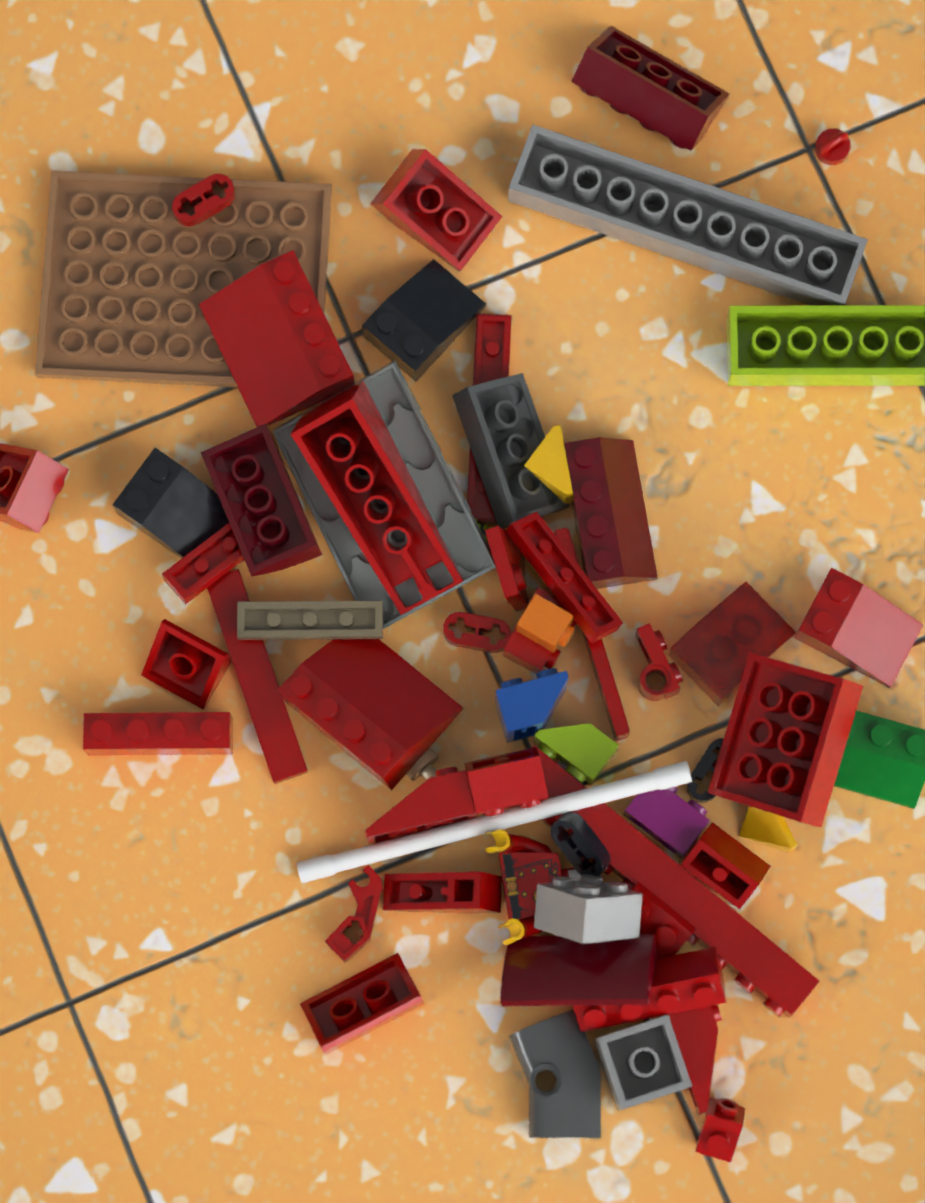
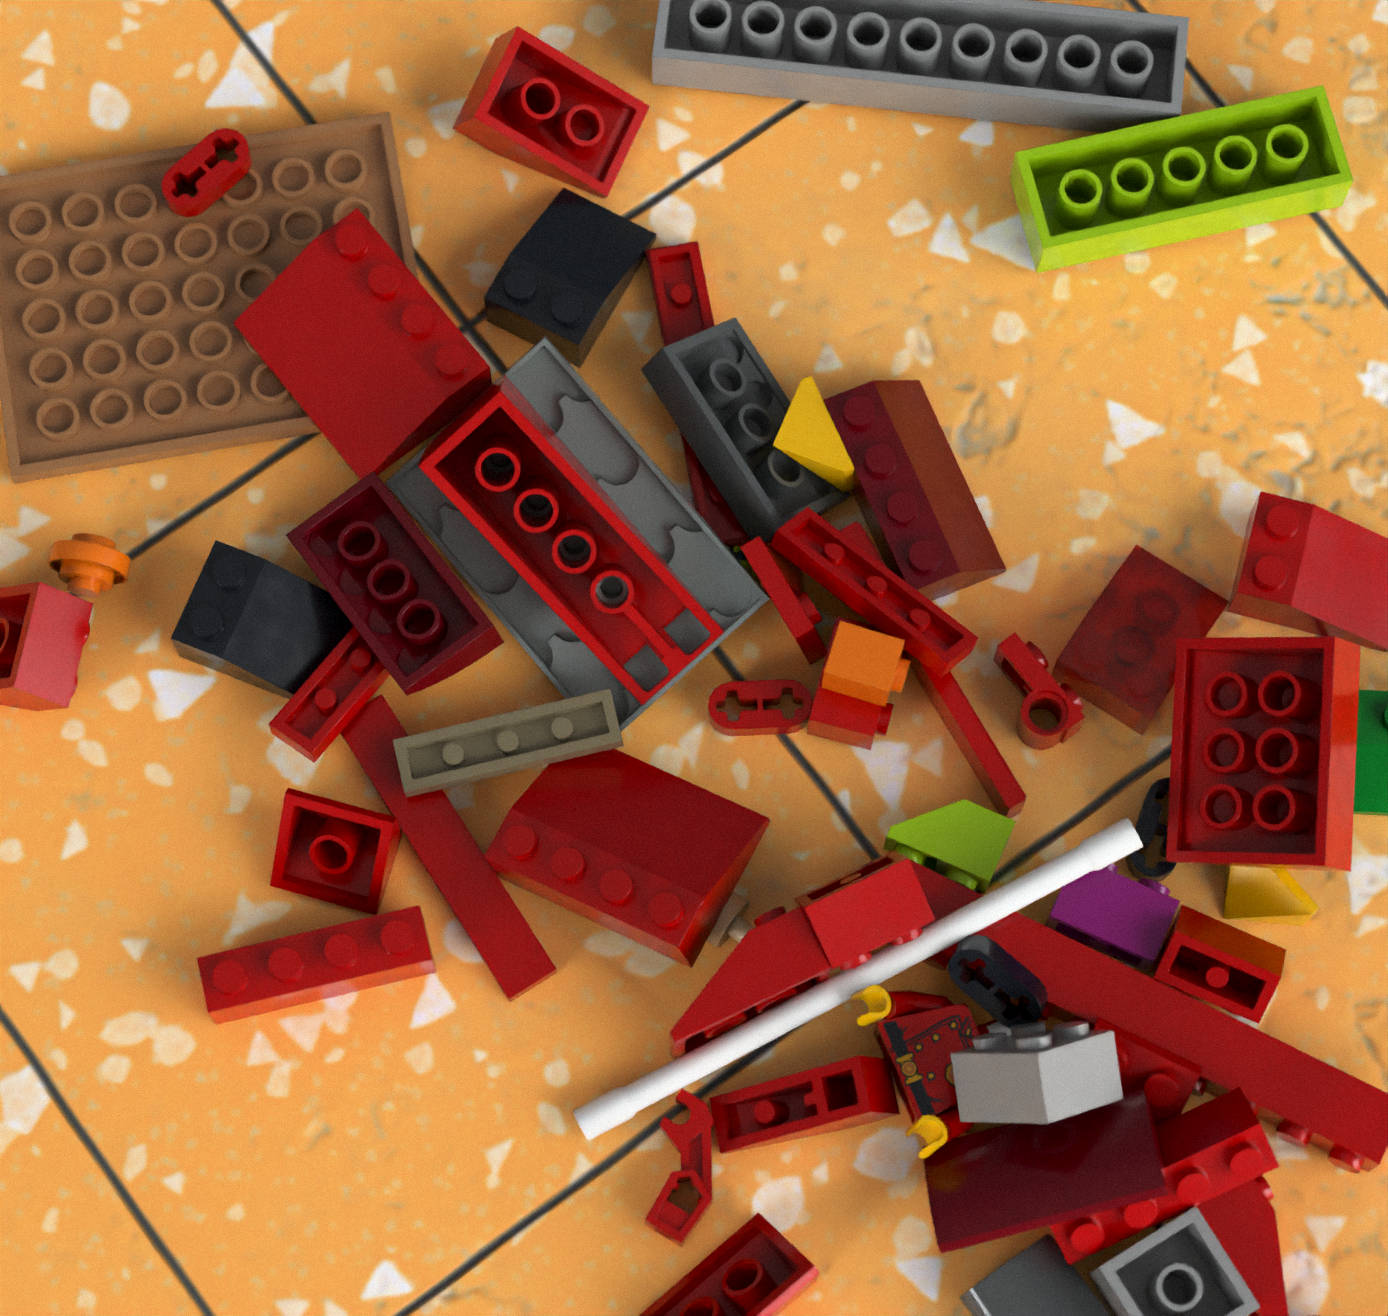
camera: 15 degrees left, 5 degrees down
blue slope [495,668,568,743] -> none
none -> orange plate [47,533,132,598]

